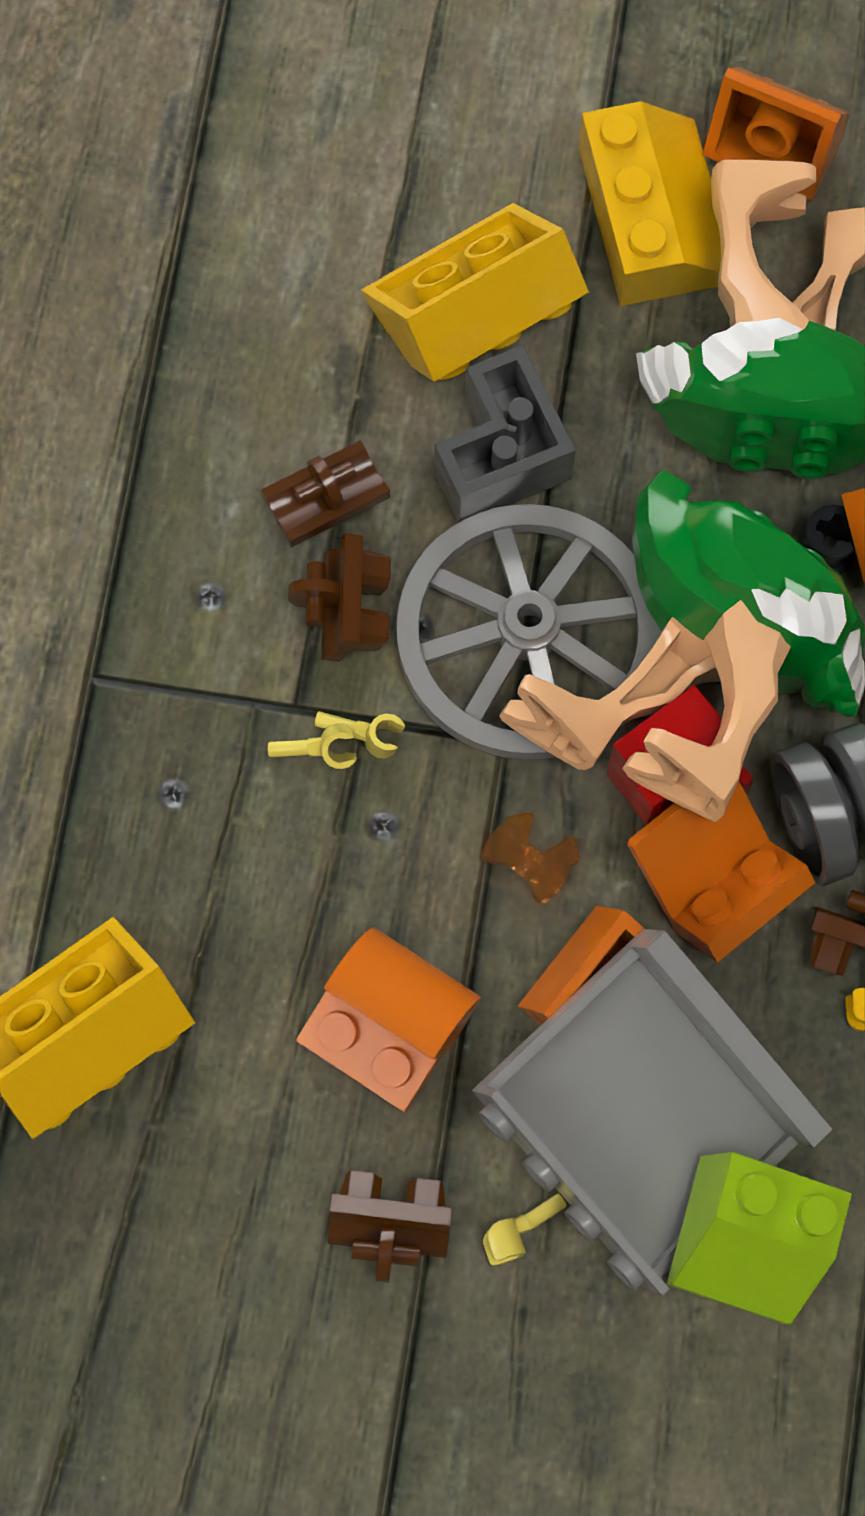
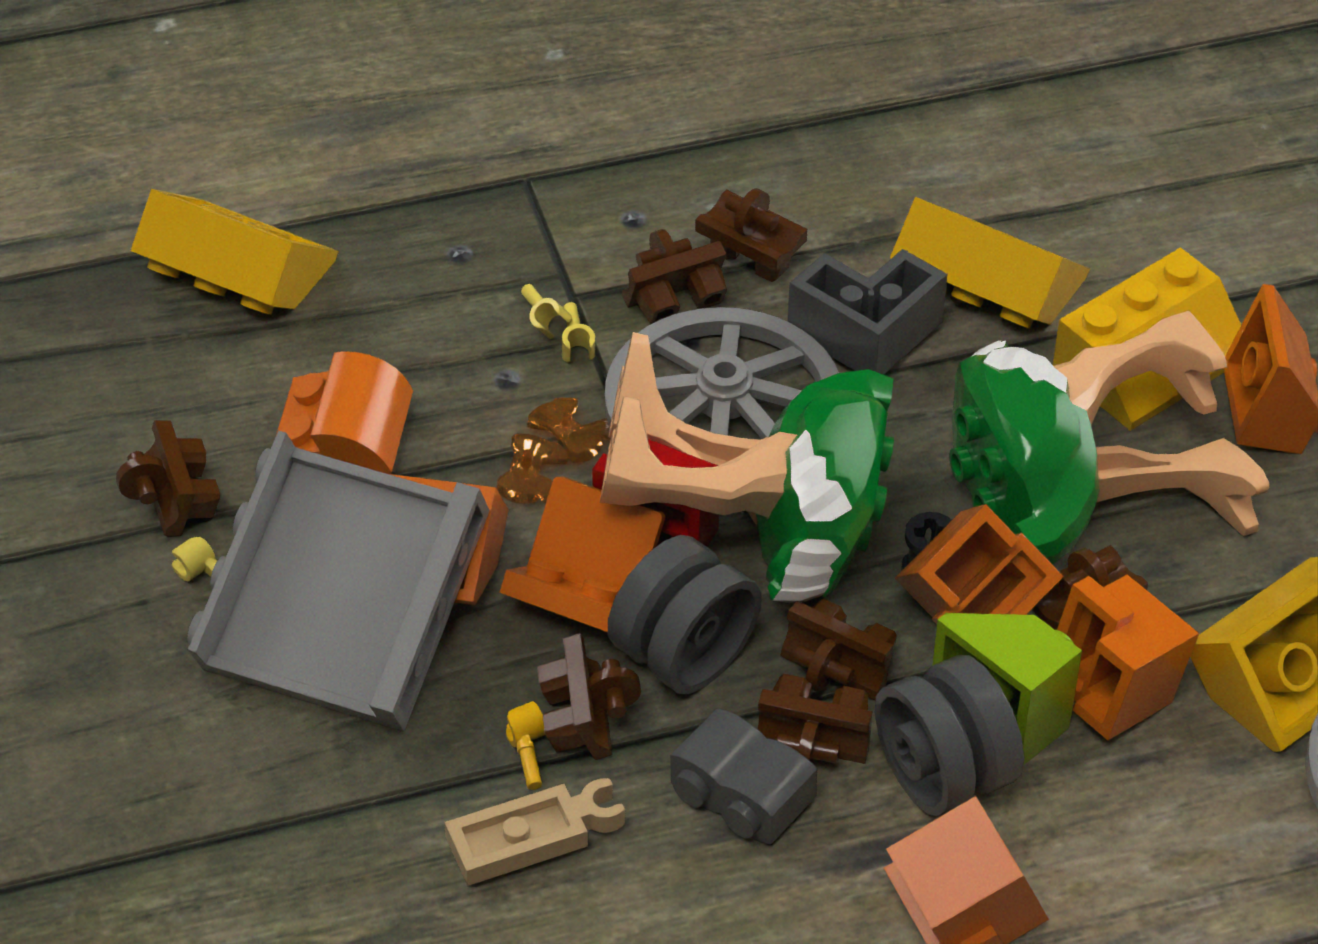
camera: 65 degrees right, 25 degrees down
lime slope [666,1152,852,1325] -> none
none -> clear orange piece [527,398,611,463]

